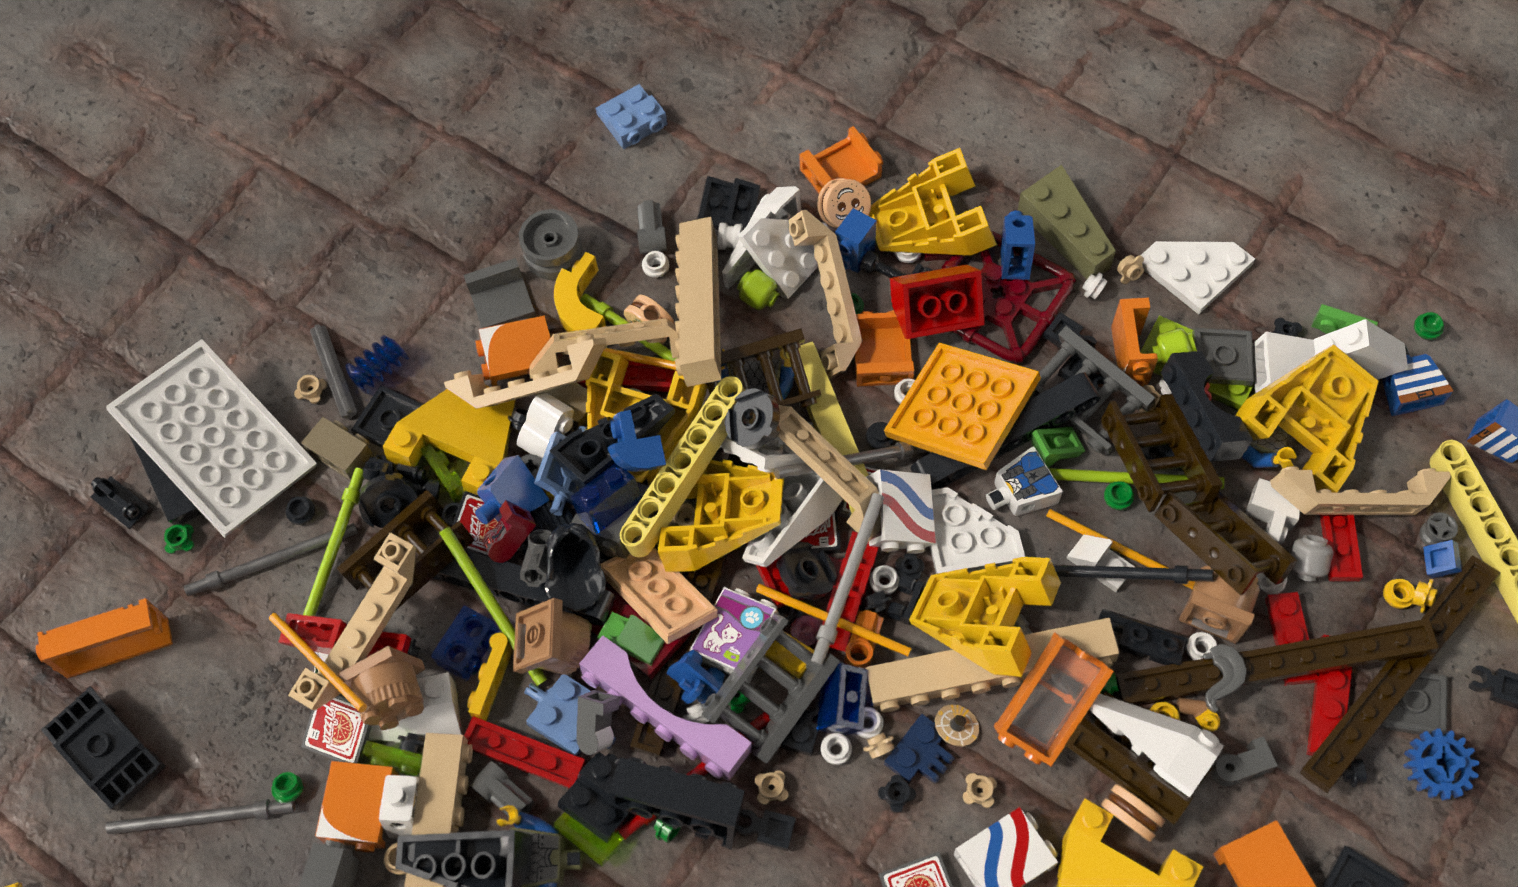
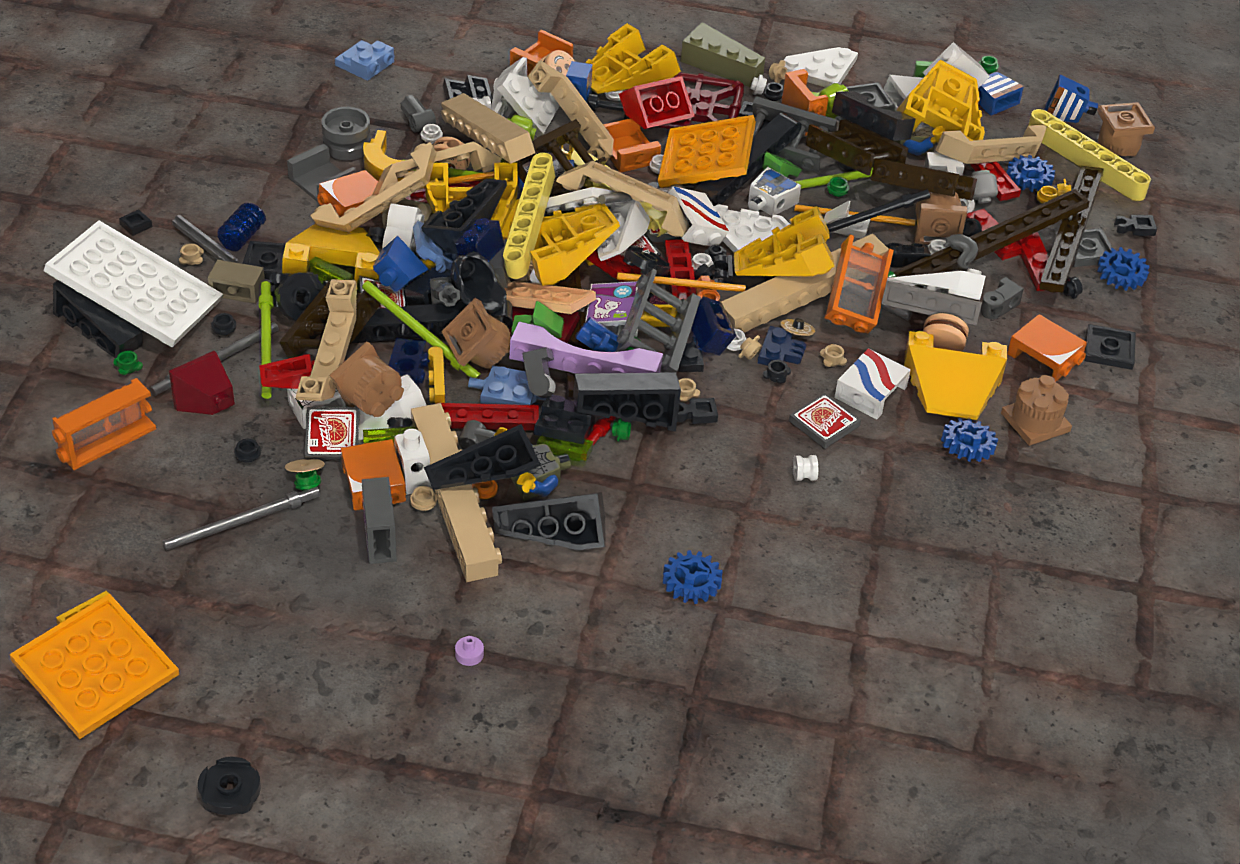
camera: 30 degrees left, 20 degrees down
black plate [41,686,167,812] -> none
black hinge [90,476,151,529] -> none
light orange axle [269,613,367,713] -> none
dark red leg [483,500,536,563] -> none
blue brick [608,410,666,472] -> none
plate [725,388,780,449] -> none
light grey bar [811,493,884,666] -> none
white plate [821,733,852,765] -> none
blue torso [1001,211,1035,279] -> none
dark grey wheel [1419,512,1458,546] -> none
blue plate [1423,540,1462,578] -> none
none -> black tile [119,209,153,236]
none -> dark red slope [169,351,235,415]
none -> black plate [234,438,261,463]
none -> tan piece [285,459,325,472]
none -> black plate [763,82,783,101]
none -> black plate [962,218,982,237]
none -> blue gear [1007,155,1055,192]

